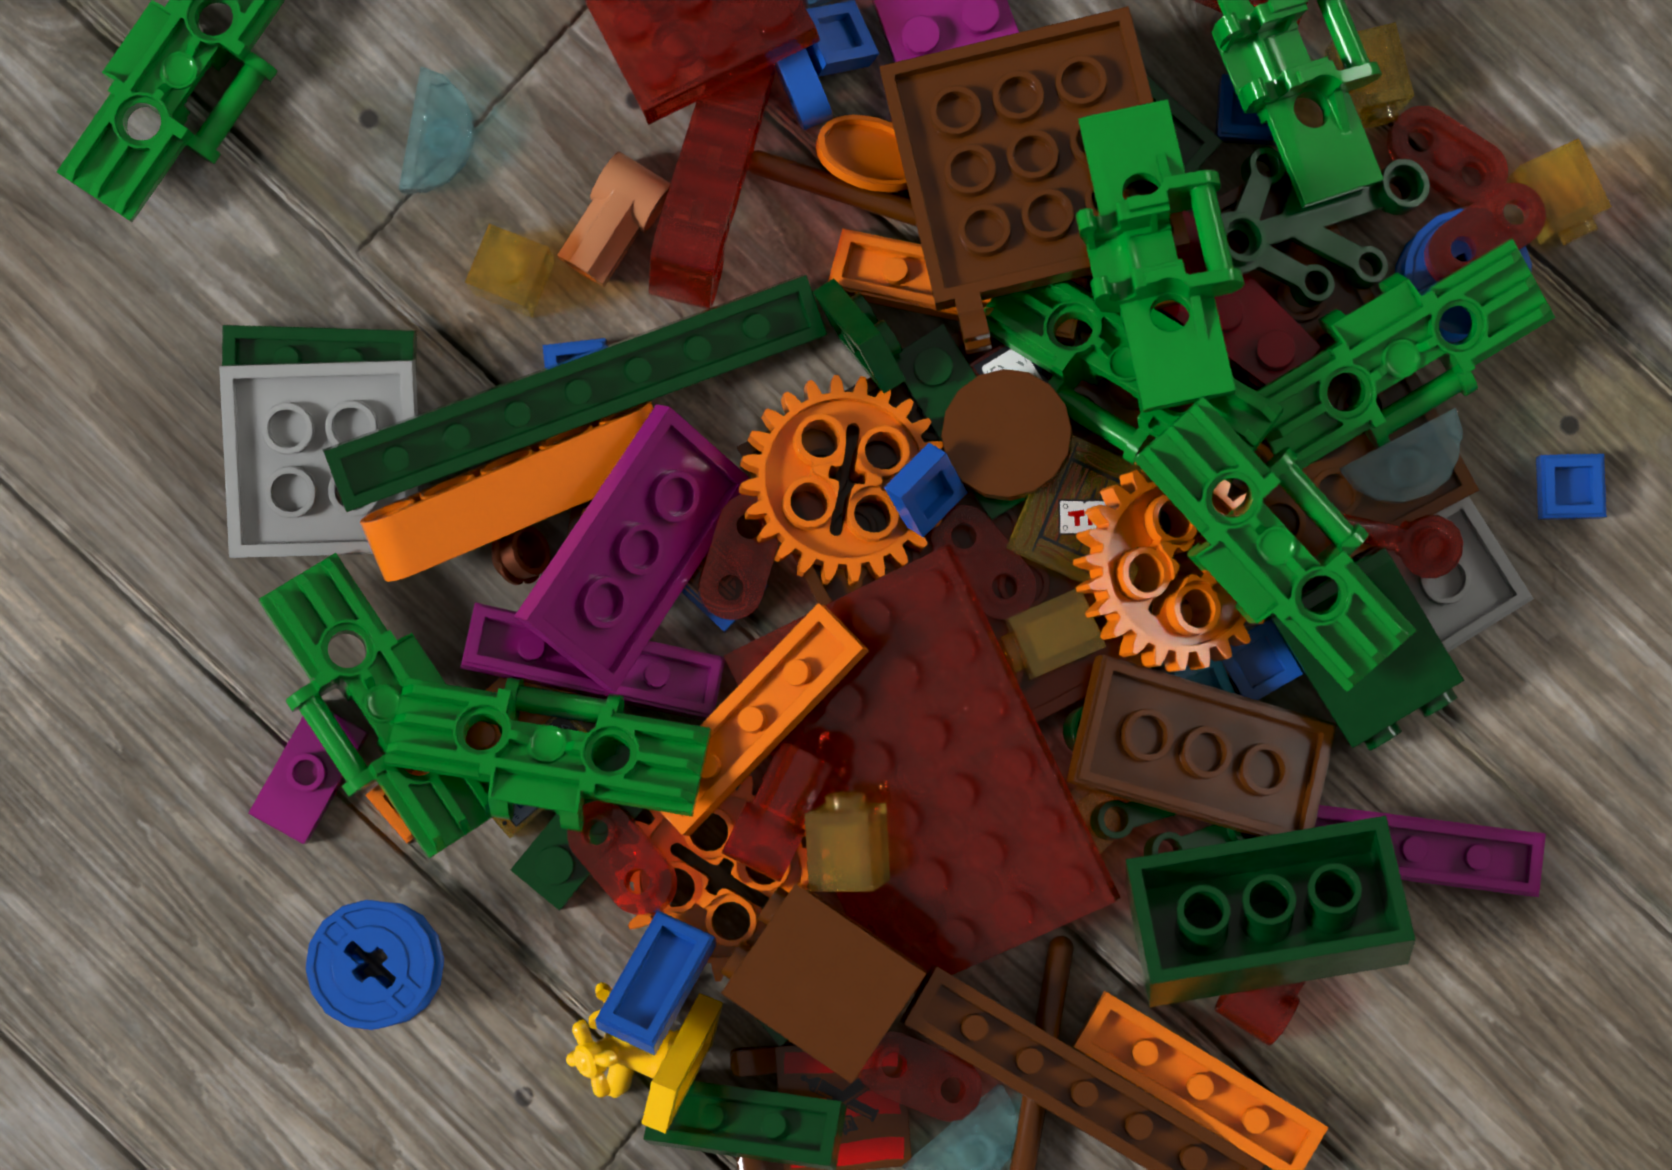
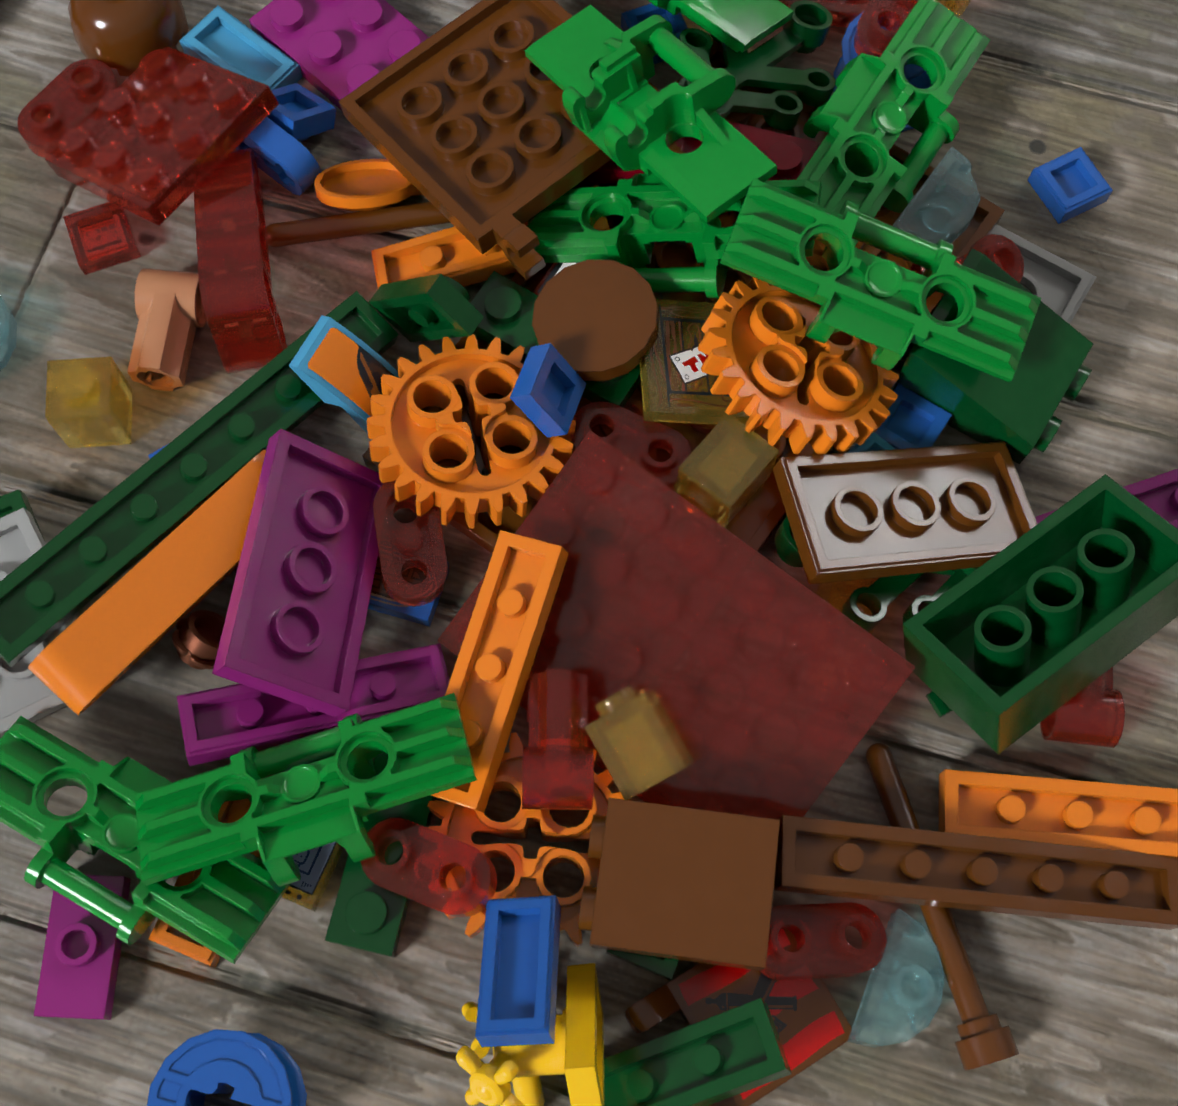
camera: 30 degrees left, 15 degrees down
none -> clear red tile [63,198,142,275]
none -> slope [289,315,399,434]

